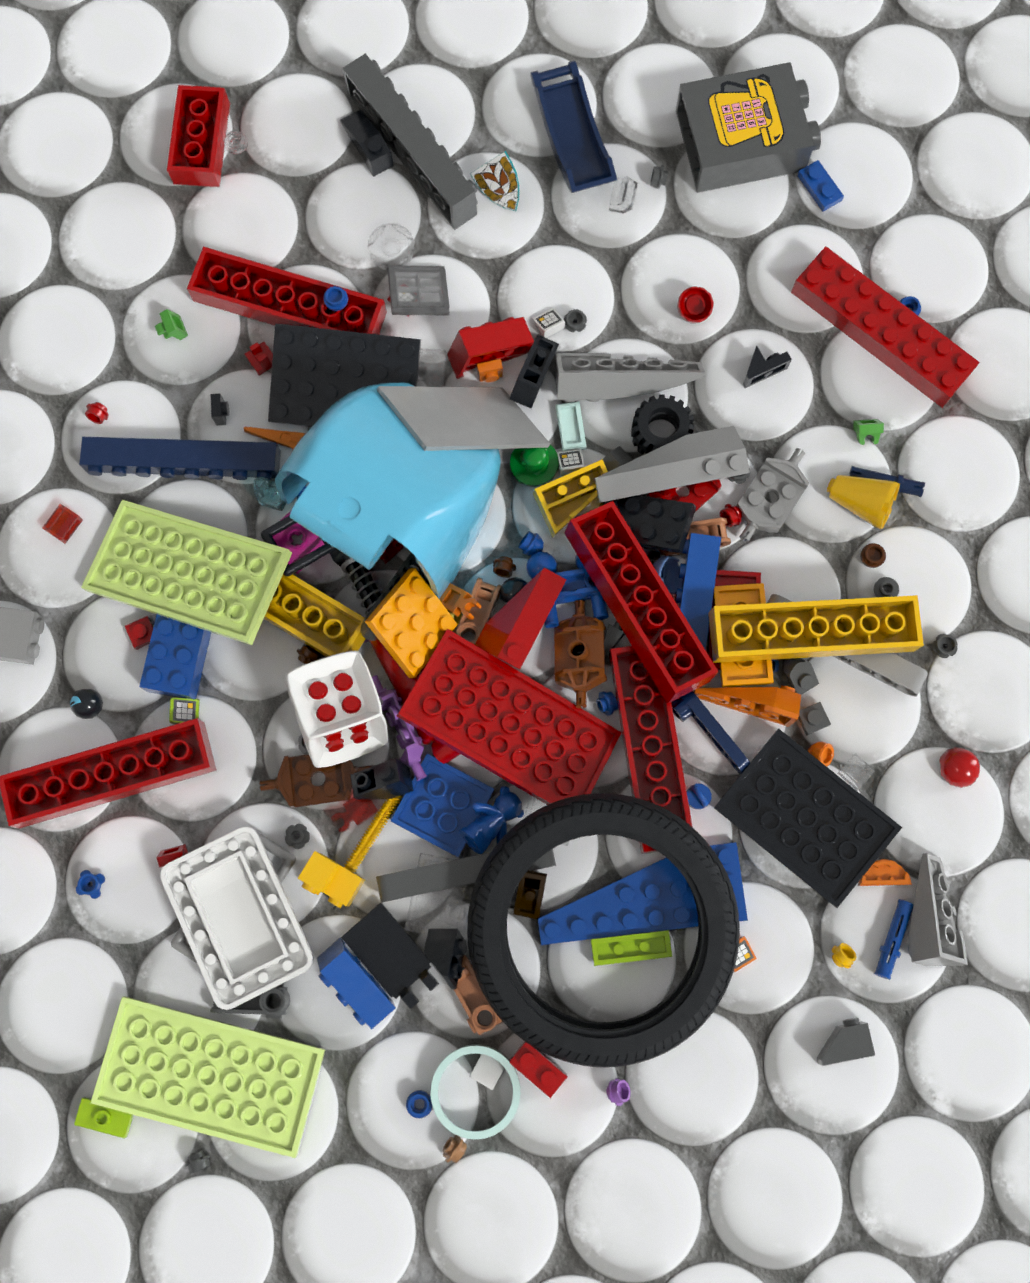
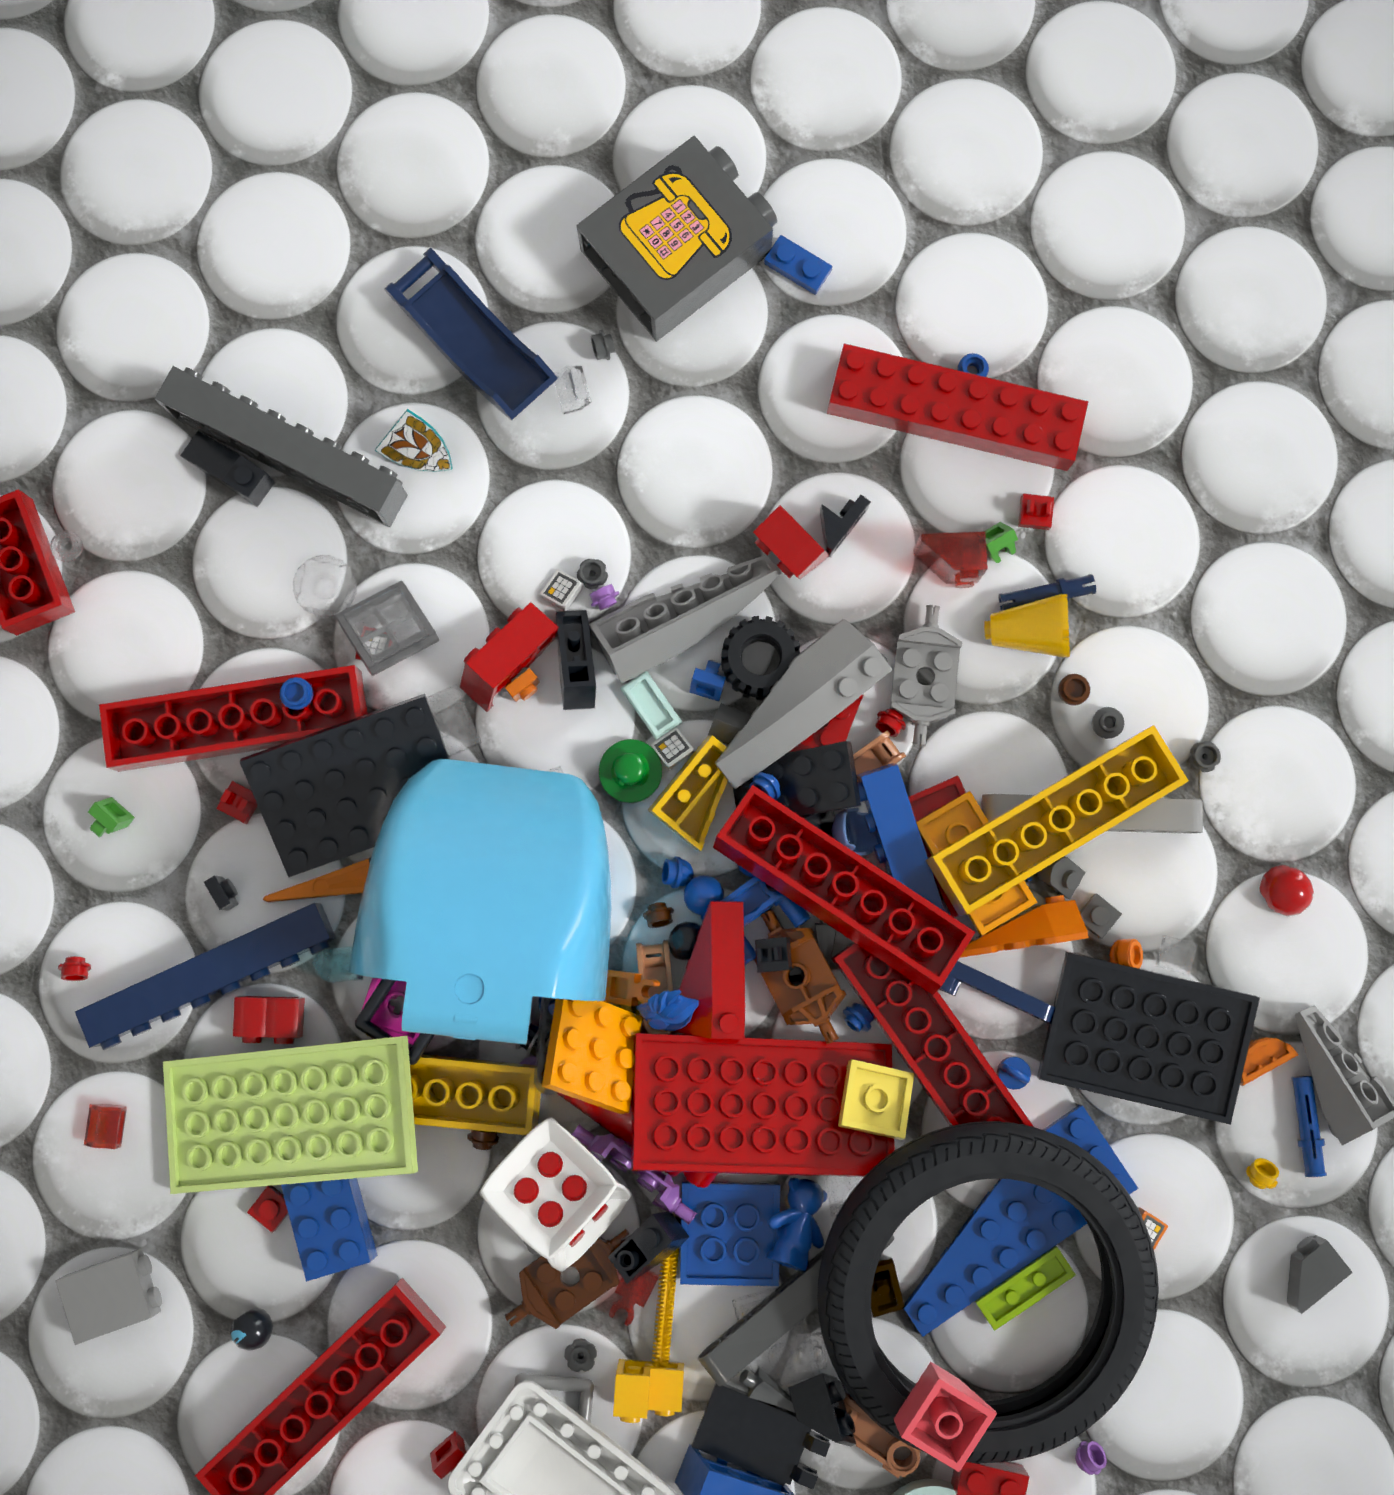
camera: 30 degrees left, 5 degrees up
slope [169,698,200,725] -> none
light grey piece [377,386,550,451] -> none
red hair [677,286,714,324] -> none
none -> red brick [233,996,305,1044]
none -> medium lavender plate [589,584,619,611]
none -> blue hat [636,990,699,1031]
none -> blue tile [689,660,726,702]
none -> dark grey piece [739,1367,795,1413]
none -> blue plate [750,772,781,800]
none -> red slope [753,505,829,580]
none -> black tile [755,937,792,973]
none -> light yellow plate [838,1059,914,1140]
none -> coral slope [894,1362,997,1472]
none -> clear red slope [913,531,988,588]
none -> red tile [1018,494,1054,530]

